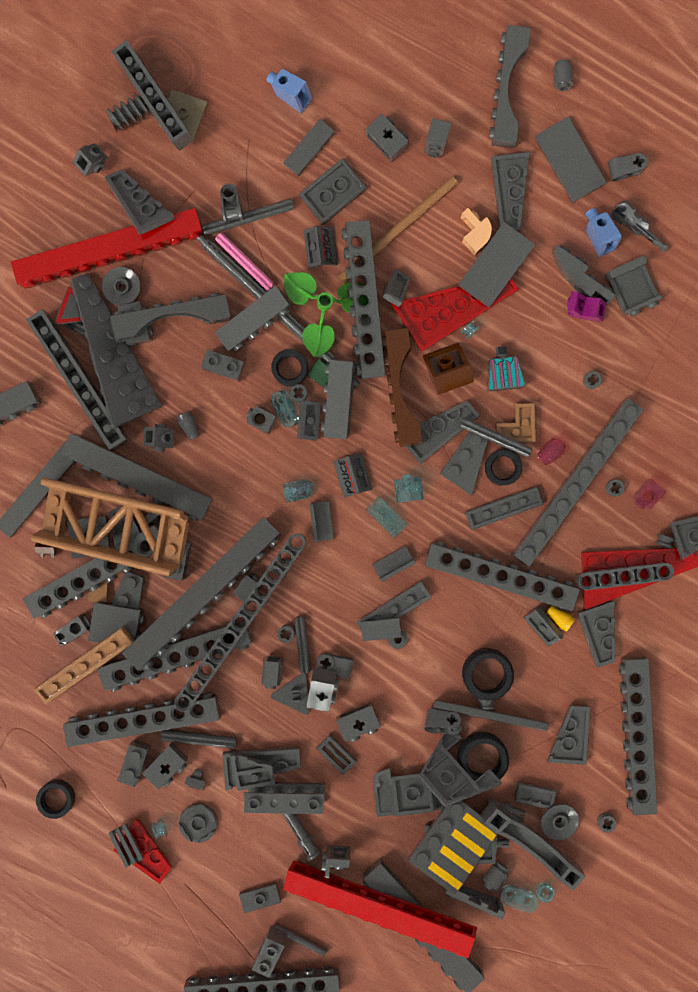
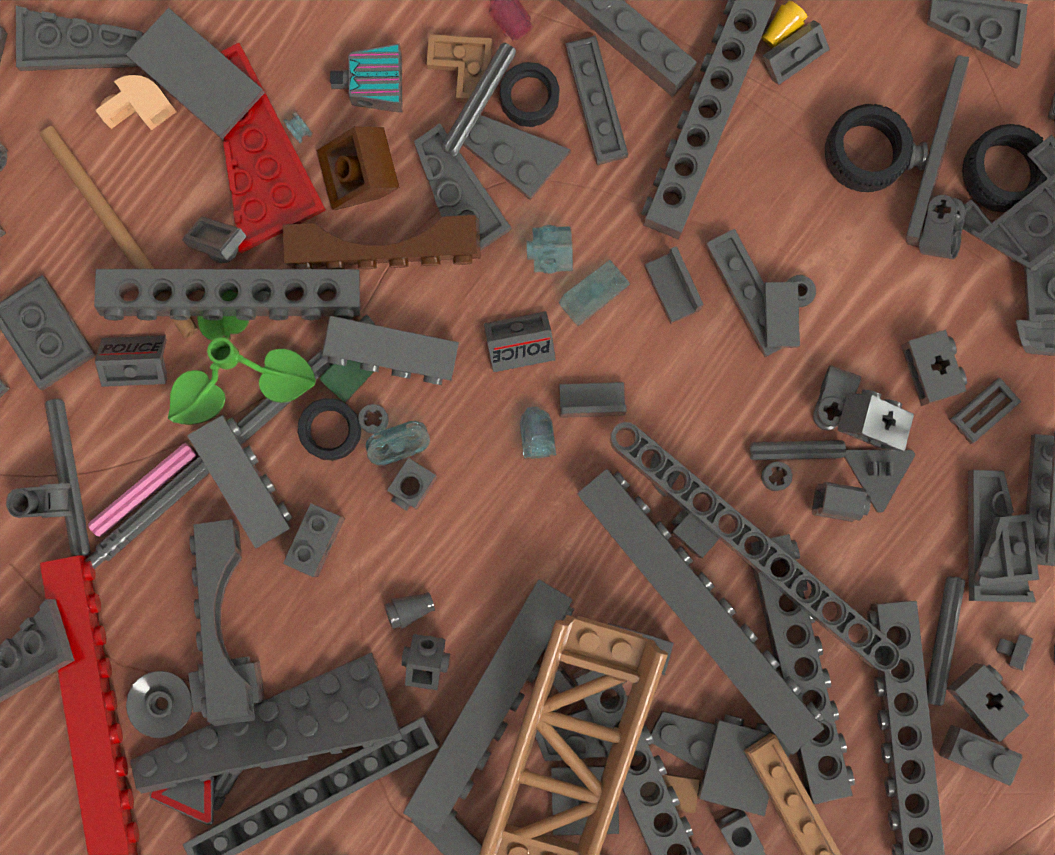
camera: 80 degrees left, 5 degrees down
dark grey plate [297,400,321,441] -> none

